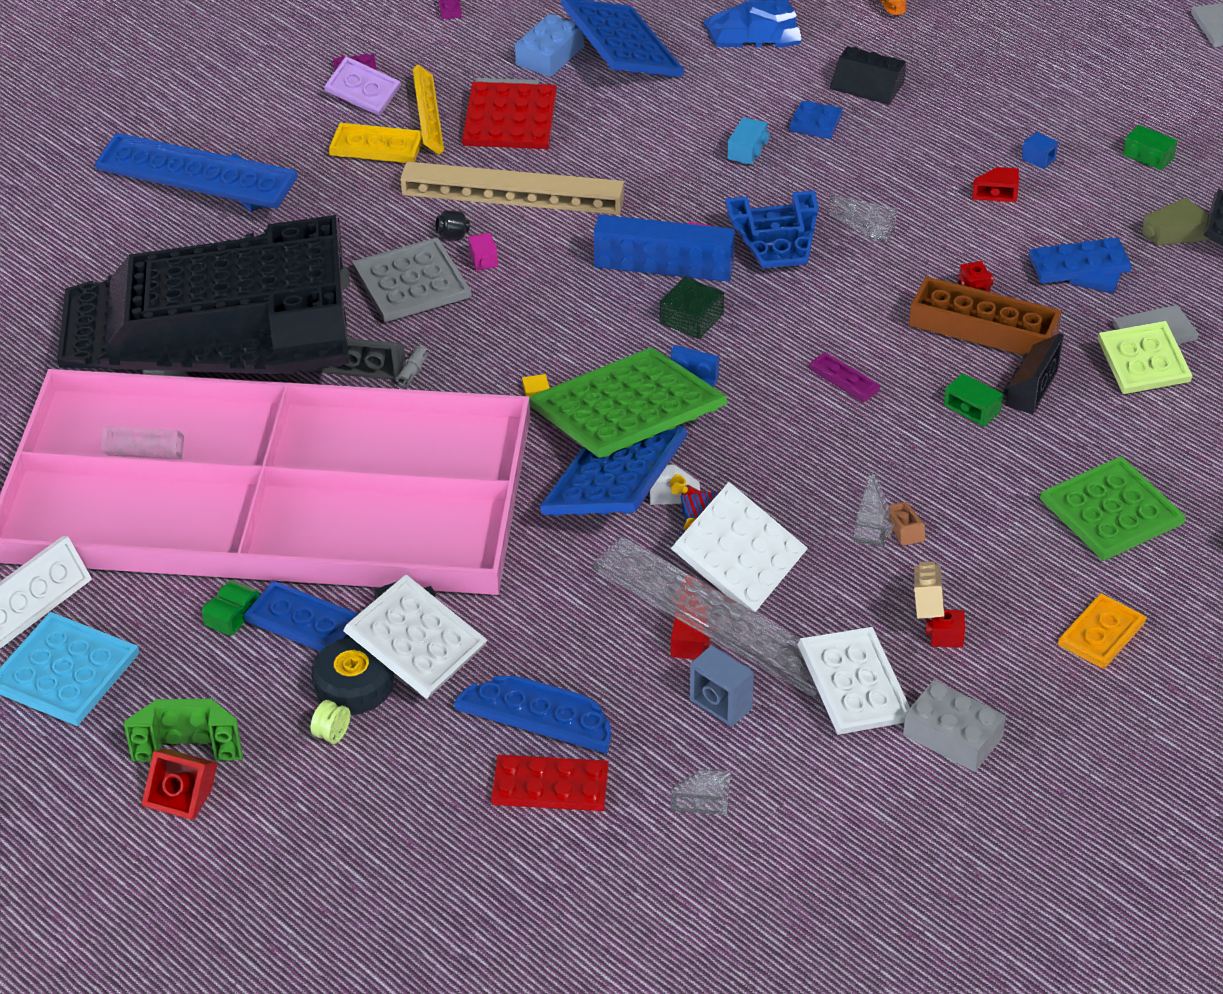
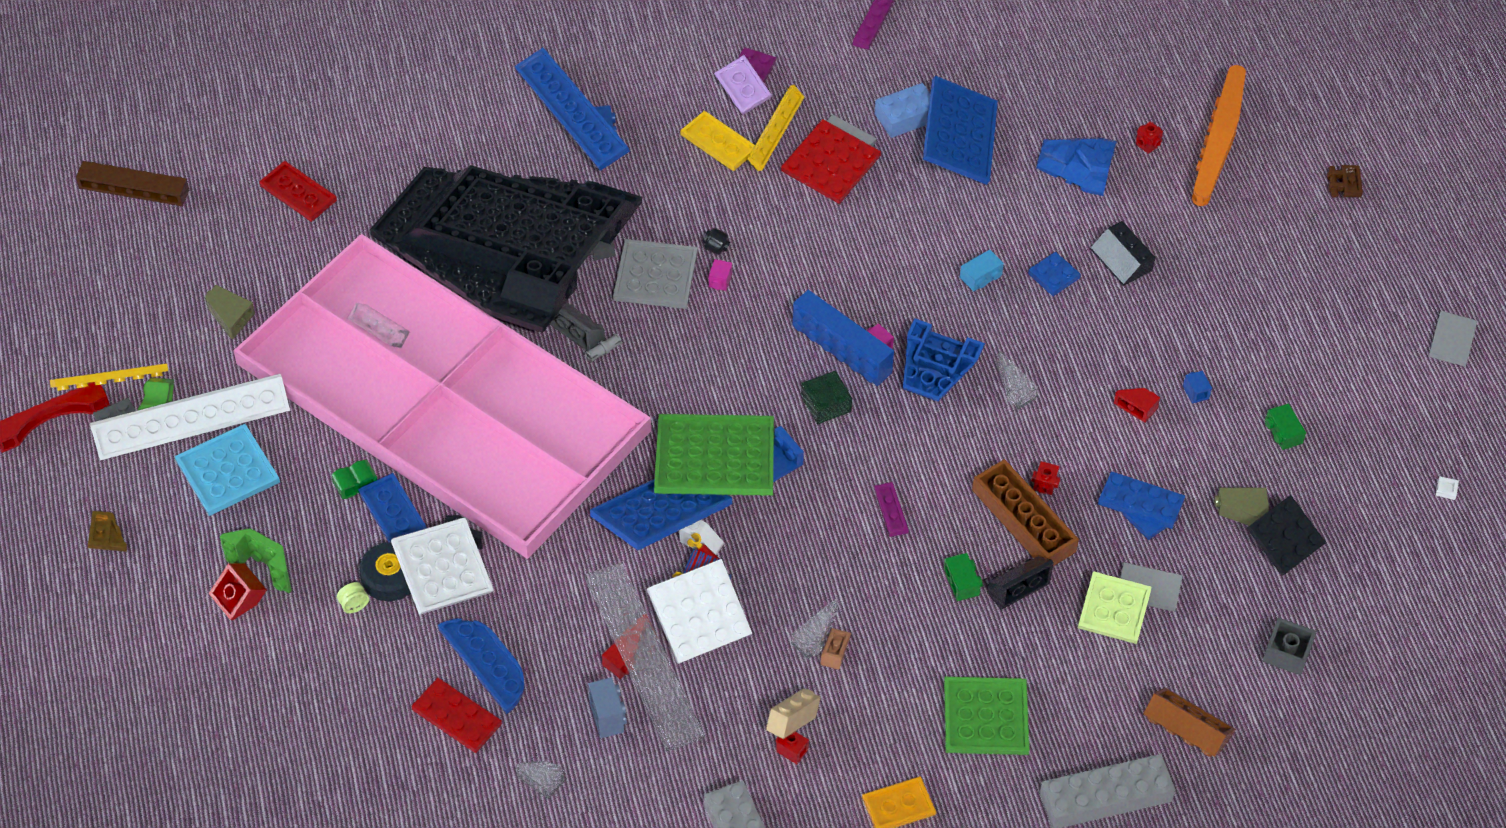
camera: 30 degrees right, 10 degrees up
tan brick [401,162,624,215] -> none
yellow tile [522,374,549,397] -> none
white plate [798,627,910,735] -> none

